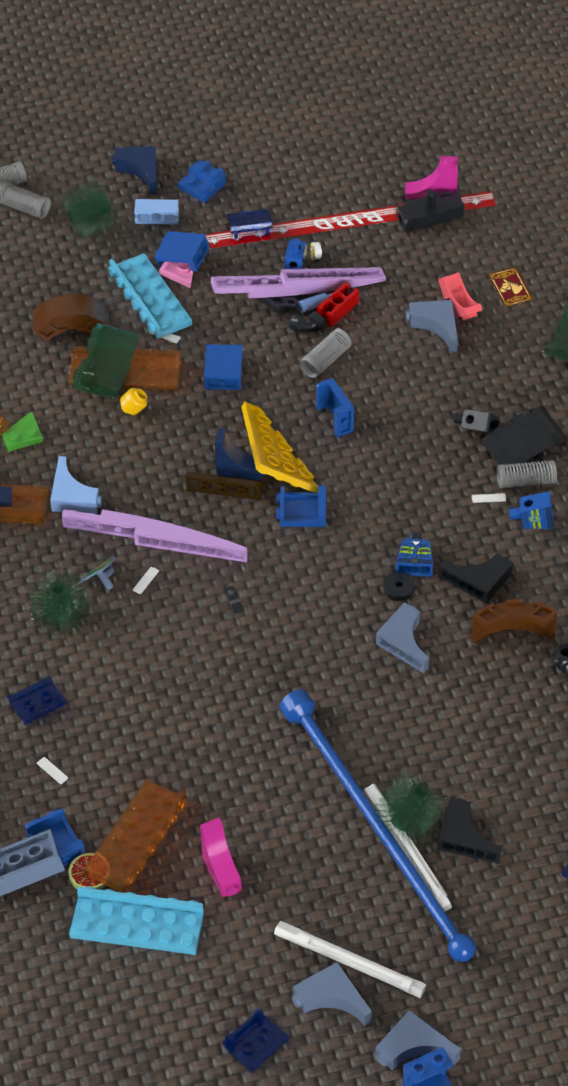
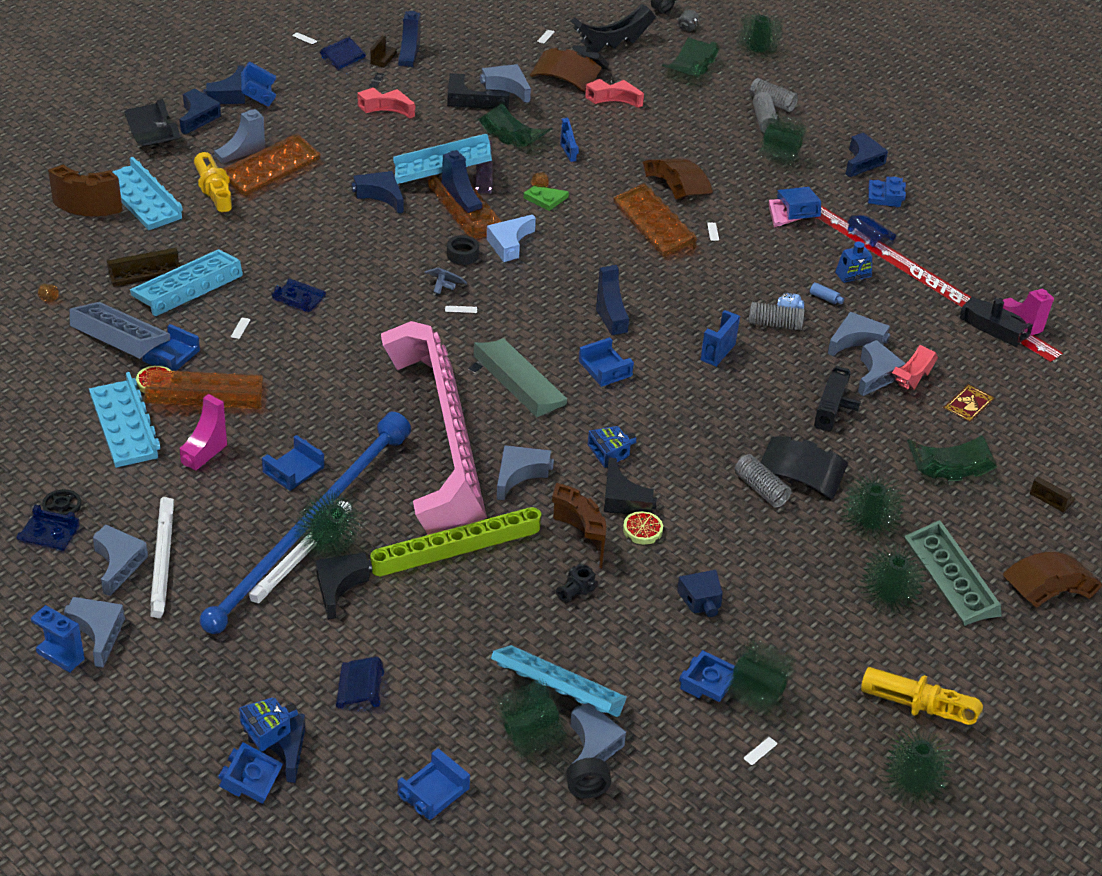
camera: 55 degrees right, 10 degrees down
clear green piece [28,567,89,638] -> none
lavender slope [62,509,248,562] -> none
clear green panel [72,323,139,399] -> none
medium azure bracket [108,253,192,339] -> none
yellow head [120,388,147,415] -> none
light blue piece [134,199,179,224] -> none
dark brown fence [185,472,264,500] -> none
blue panel [204,344,243,390] -> none
lavender slope [211,267,386,298] -> none
yellow wing [241,402,318,493] -> none
black hinge [256,296,298,314] -> none
black arm [288,311,327,333] -> none
white tile [310,242,322,260] -> none
red piece [317,282,359,327] -> none
black piece [383,572,415,601] -> none
black torso [453,409,500,434] -> none
white sticker [472,493,506,503] -> none
blue torso [509,492,554,529] -> none
none -> black wheel [42,489,81,519]
none -> blue panel [262,435,324,491]
none -> lime beam [370,507,541,576]
none -> bright pink arch [381,321,487,535]
none -> black tyre [447,235,479,265]
none -> sand green arch [474,338,567,418]
none -> tile [623,511,663,545]
none -> light blue head [777,293,804,316]
none -> black piece [814,366,861,431]
none -> sand blue arch [828,312,891,356]

